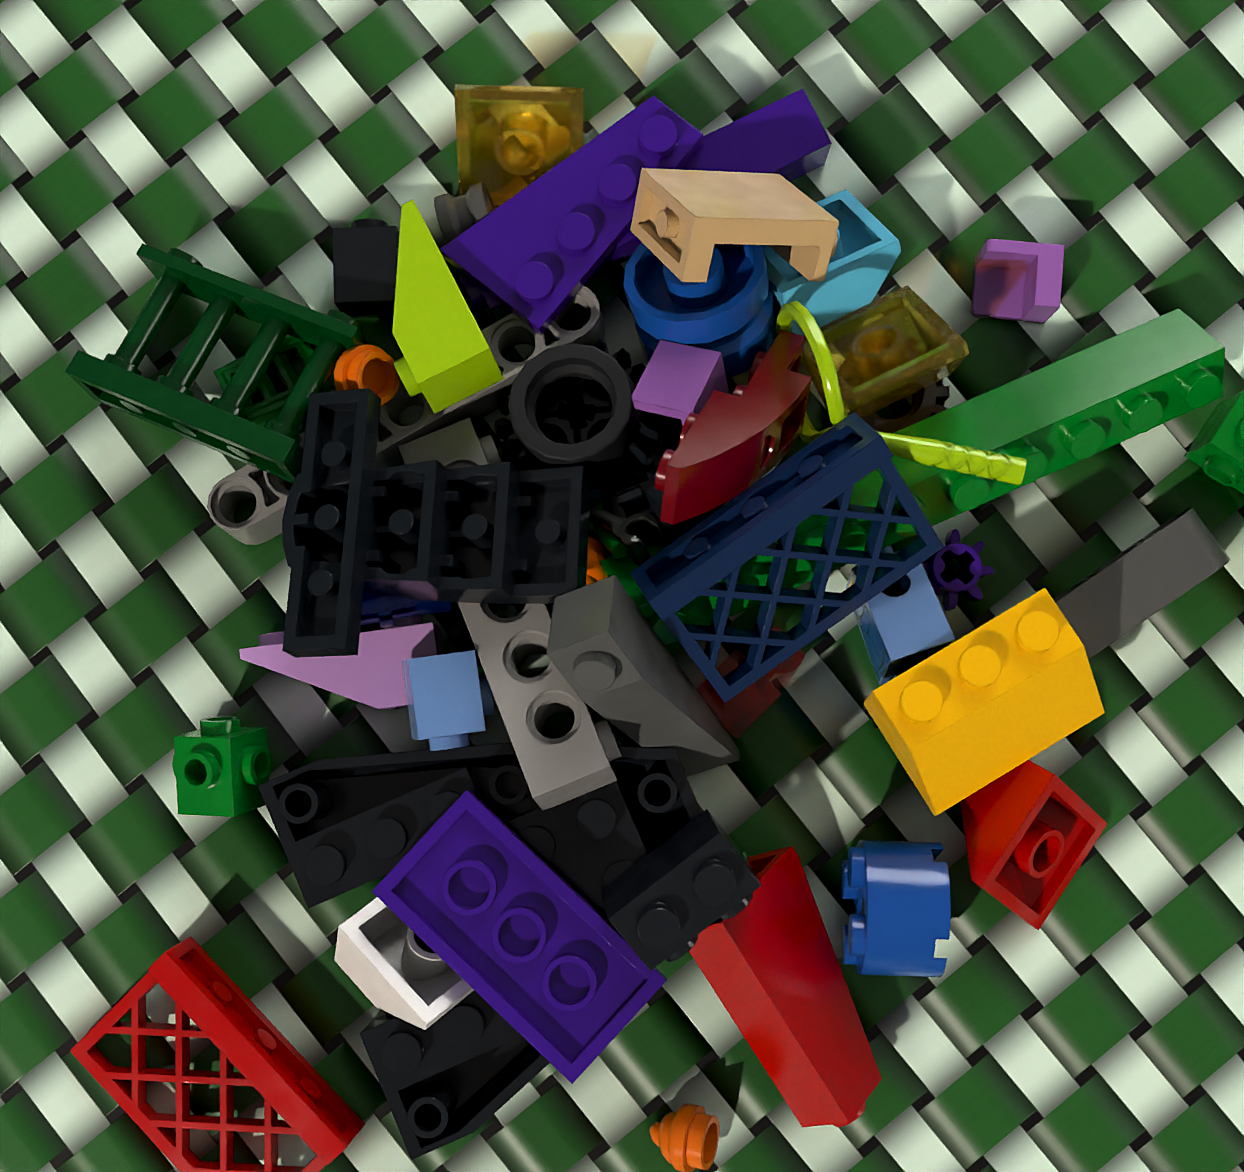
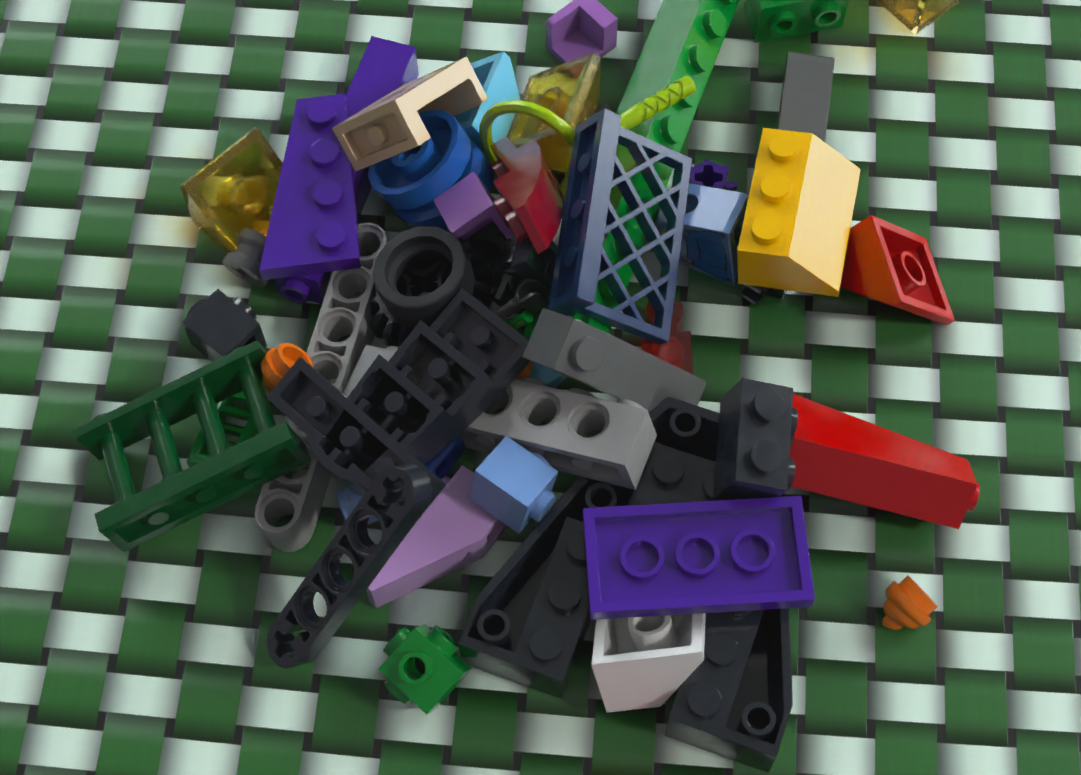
camera: 50 degrees left, 20 degrees down
lime slope [392,199,504,414] -> none
blue brick [840,840,951,977] -> none
none -> black beam [267,464,432,669]

